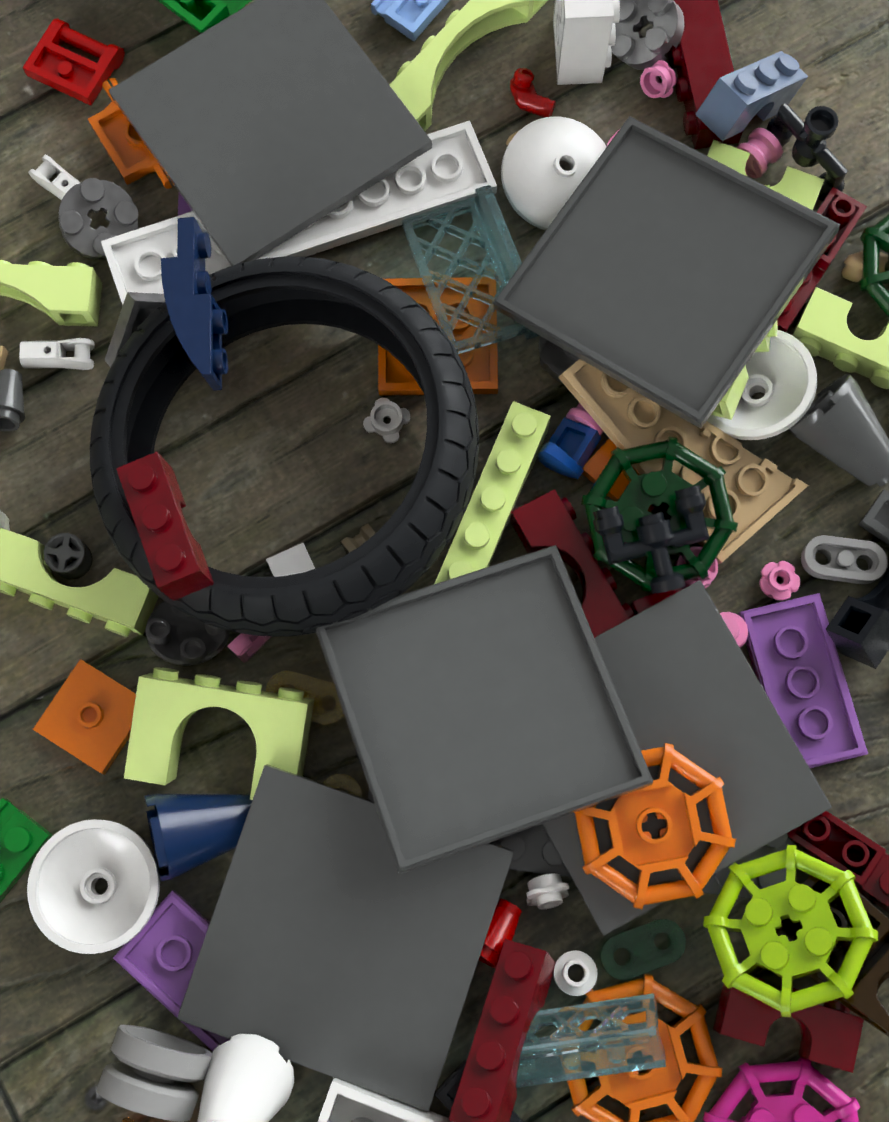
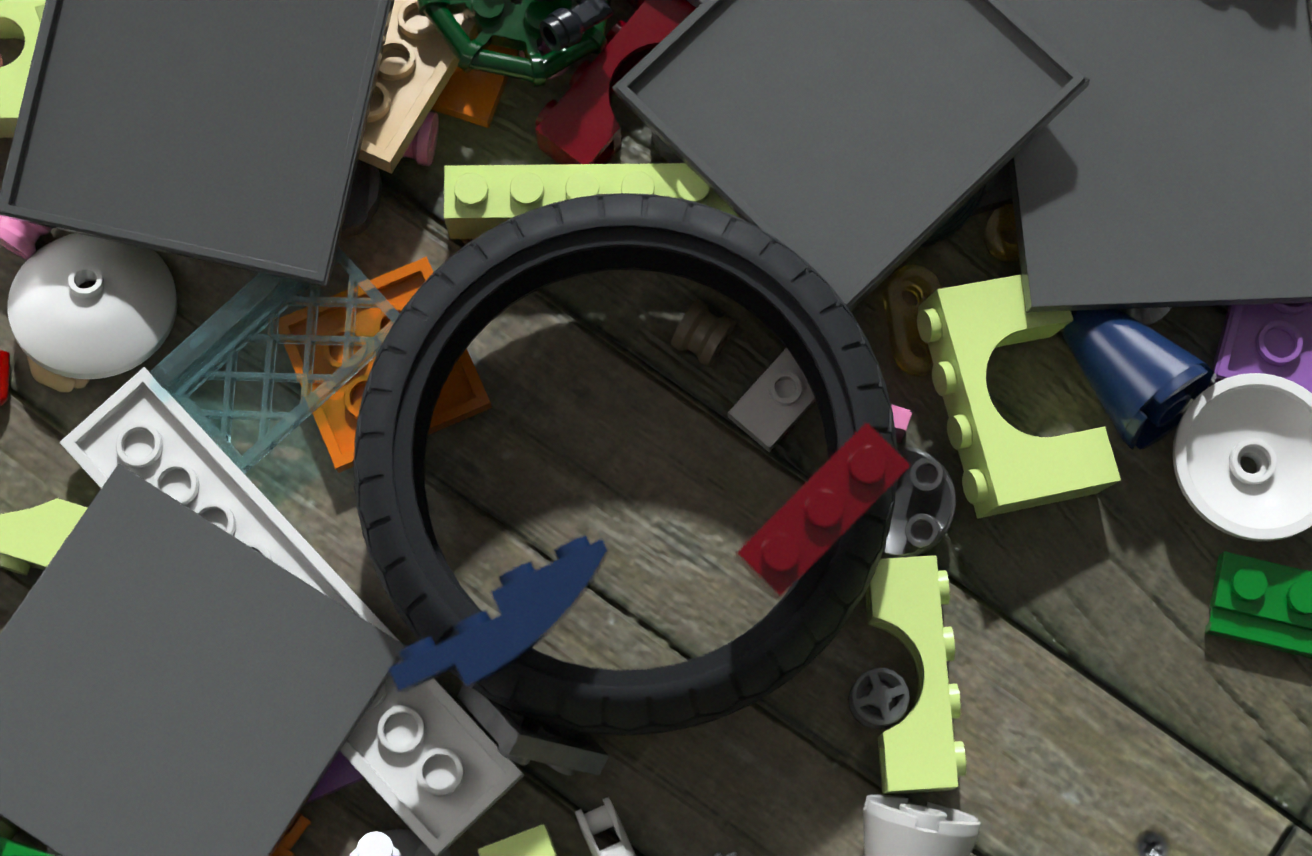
camera: 115 degrees left, 0 degrees up
orange plate [32,659,136,775] -> none
white plate [363,398,410,443] -> none
blue tile [537,417,601,479] -> none

